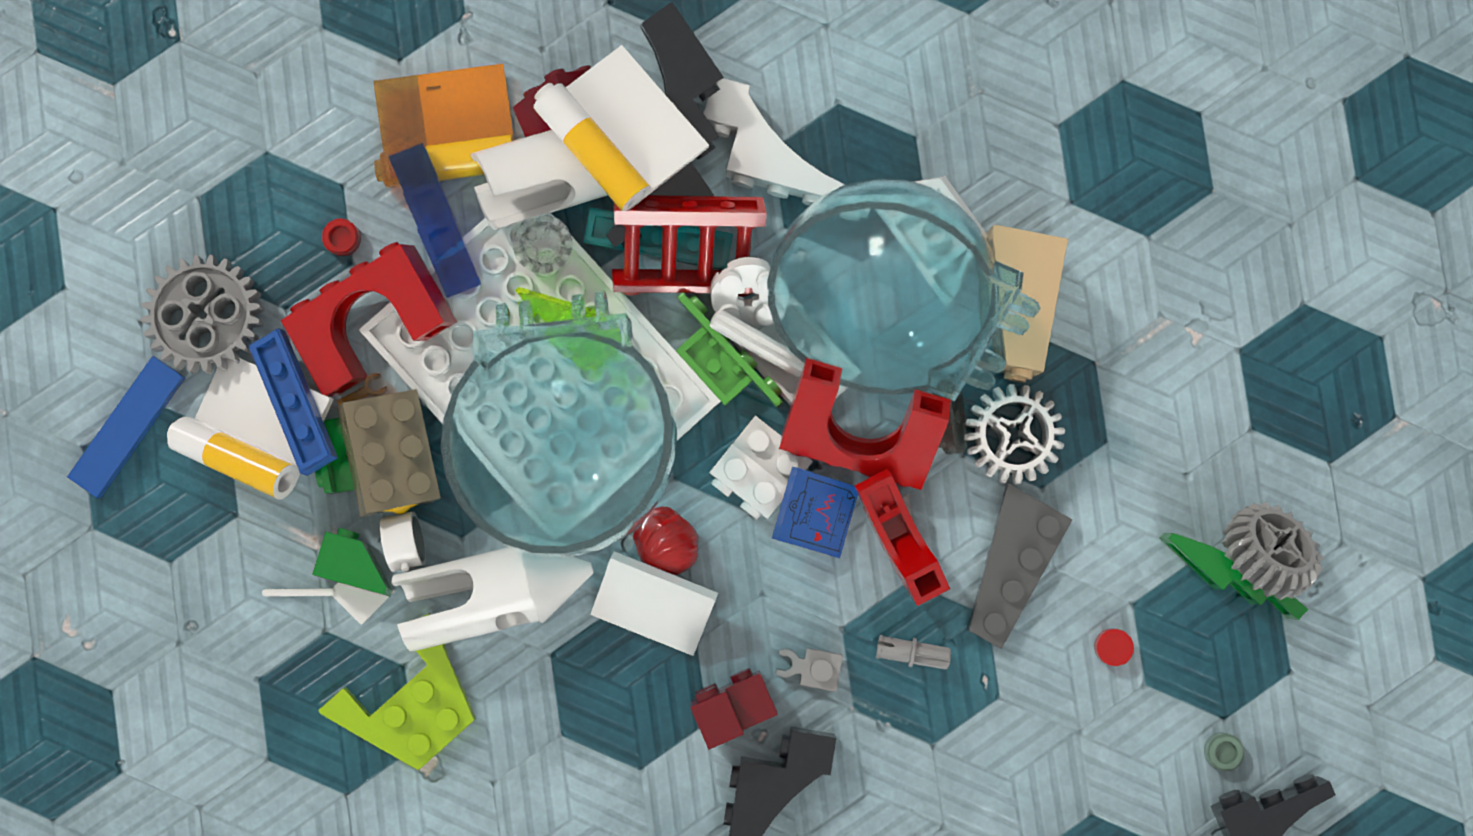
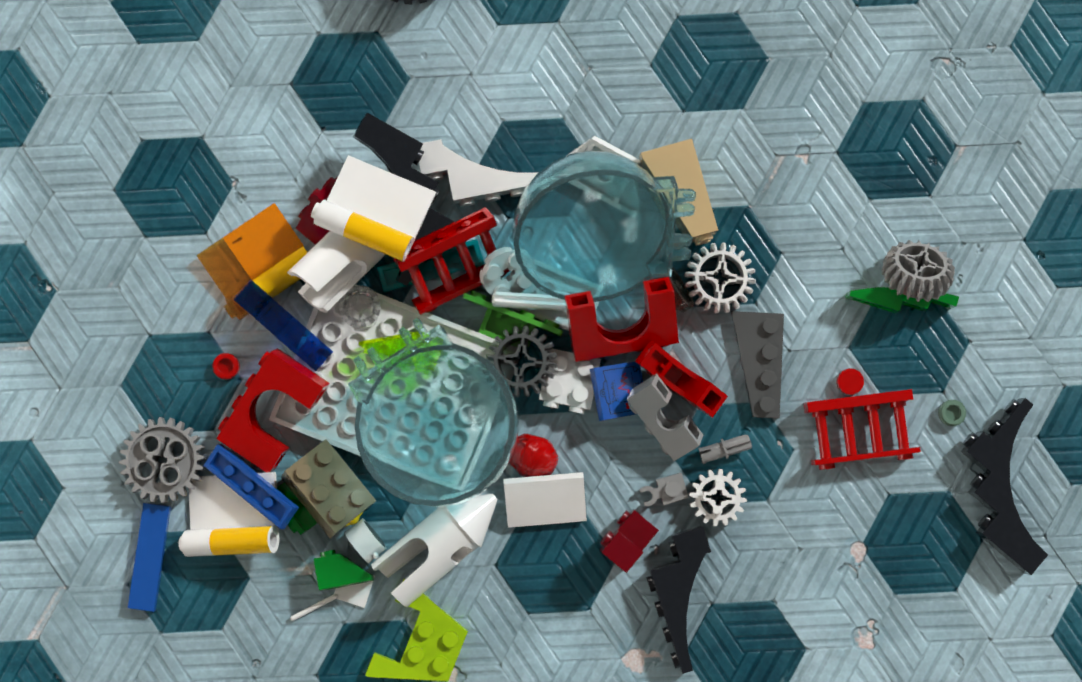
camera: 25 degrees left, 0 degrees up
clear orange hand [337,373,387,406] -> none
none -> dark grey gear [486,326,557,397]
none -> light grey arch [627,374,704,461]
none -> white gear [689,469,747,526]
none -> red fence [803,389,921,470]

